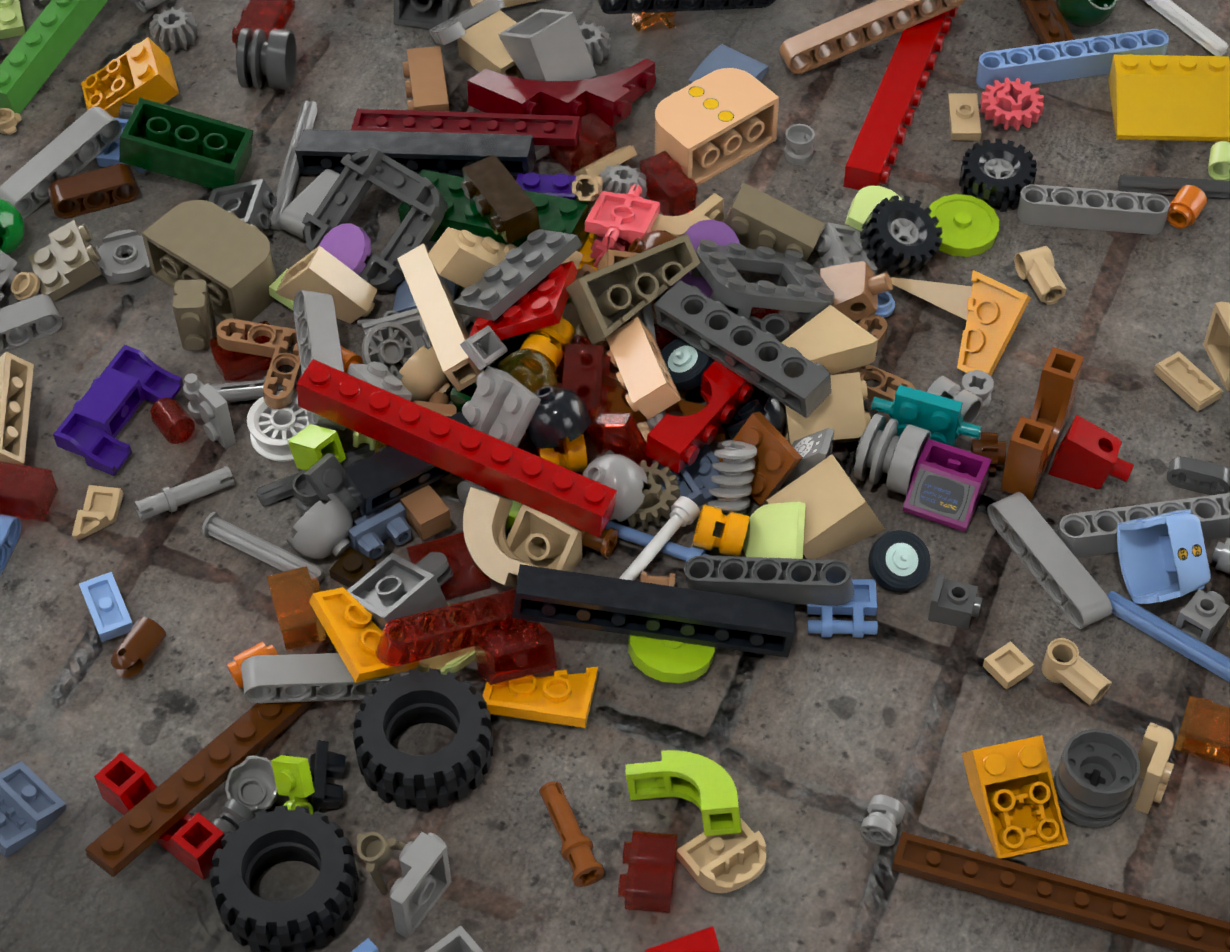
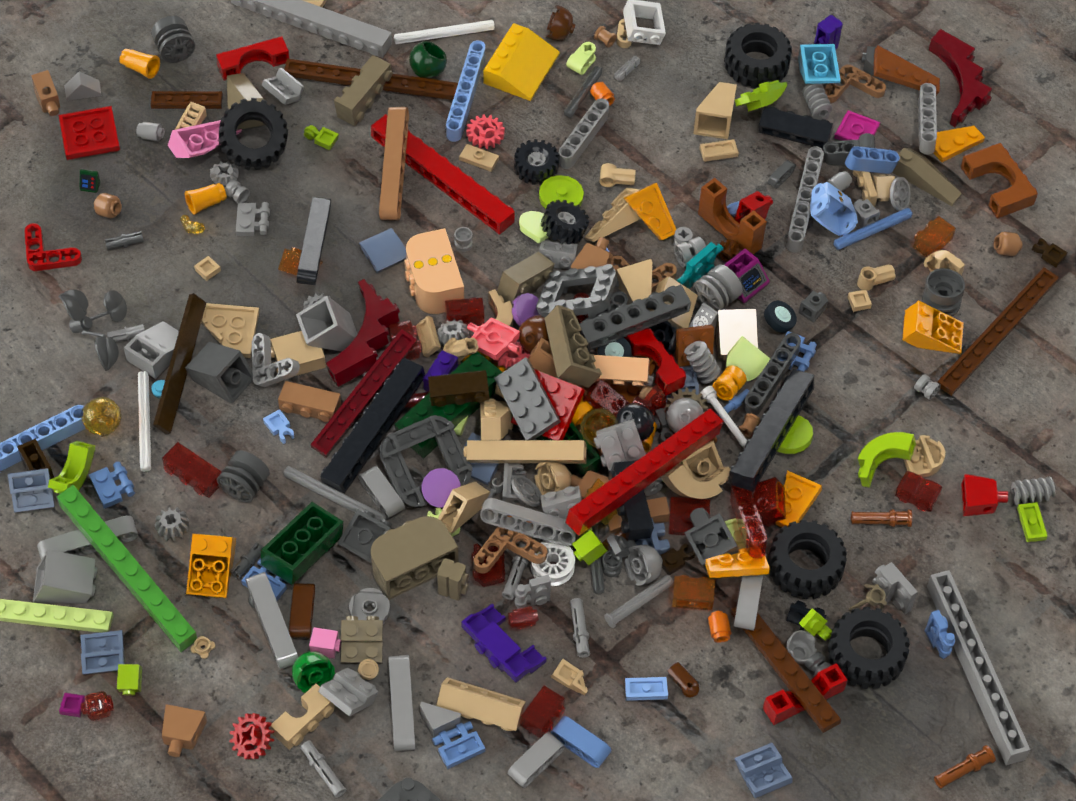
camera: 70 degrees left, 5 degrees up
light grey slope [460,326,508,371] -> none
light grey beam [987,492,1112,629] -> none
none -> light blue plate [263,409,294,444]
none -> bright pink brick [309,627,341,659]

